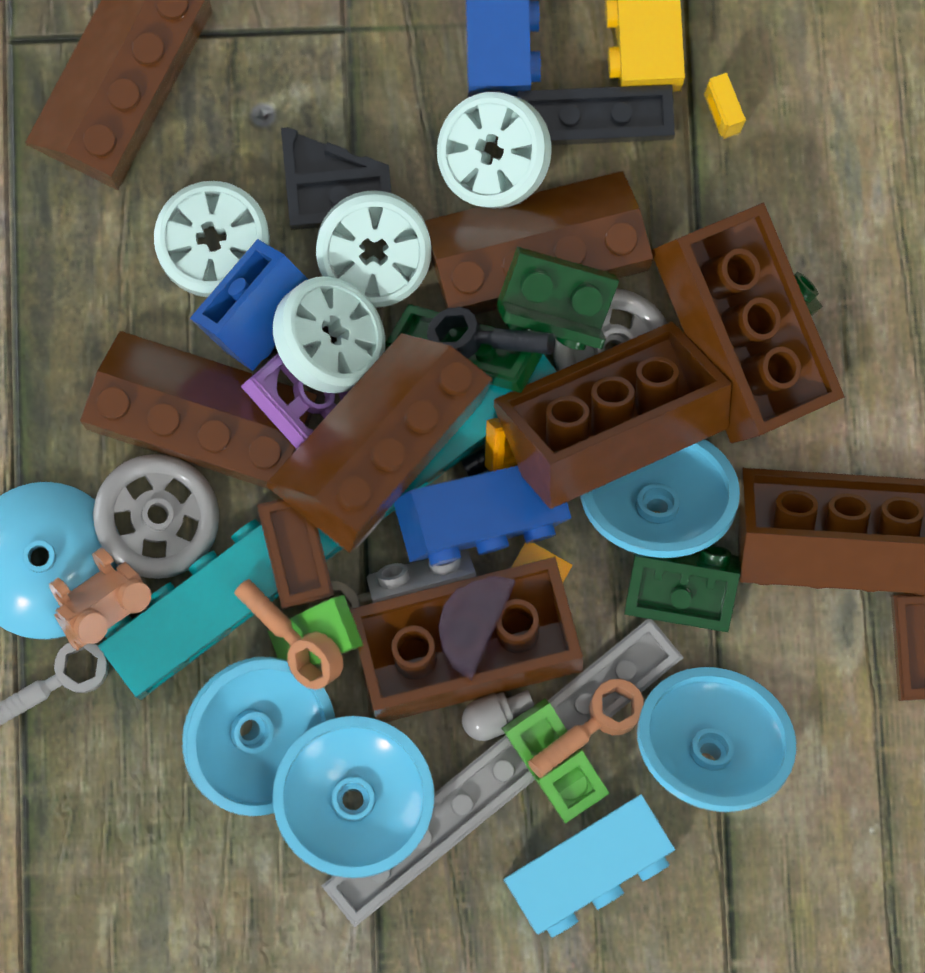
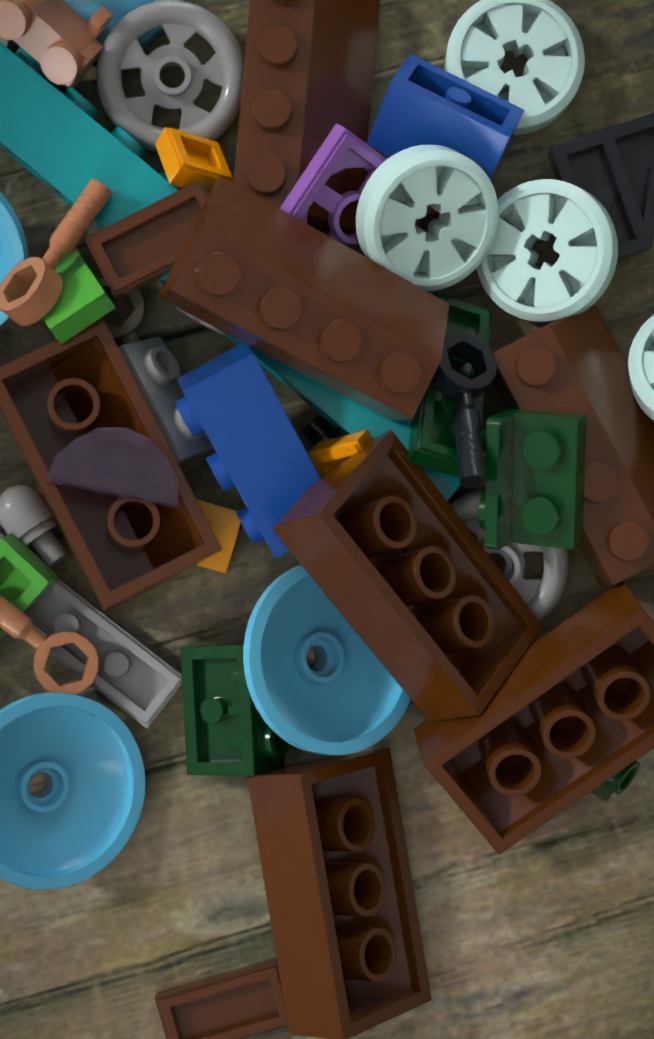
camera: 85 degrees right, 5 degrees up
none -> light orange tile [155,127,233,194]

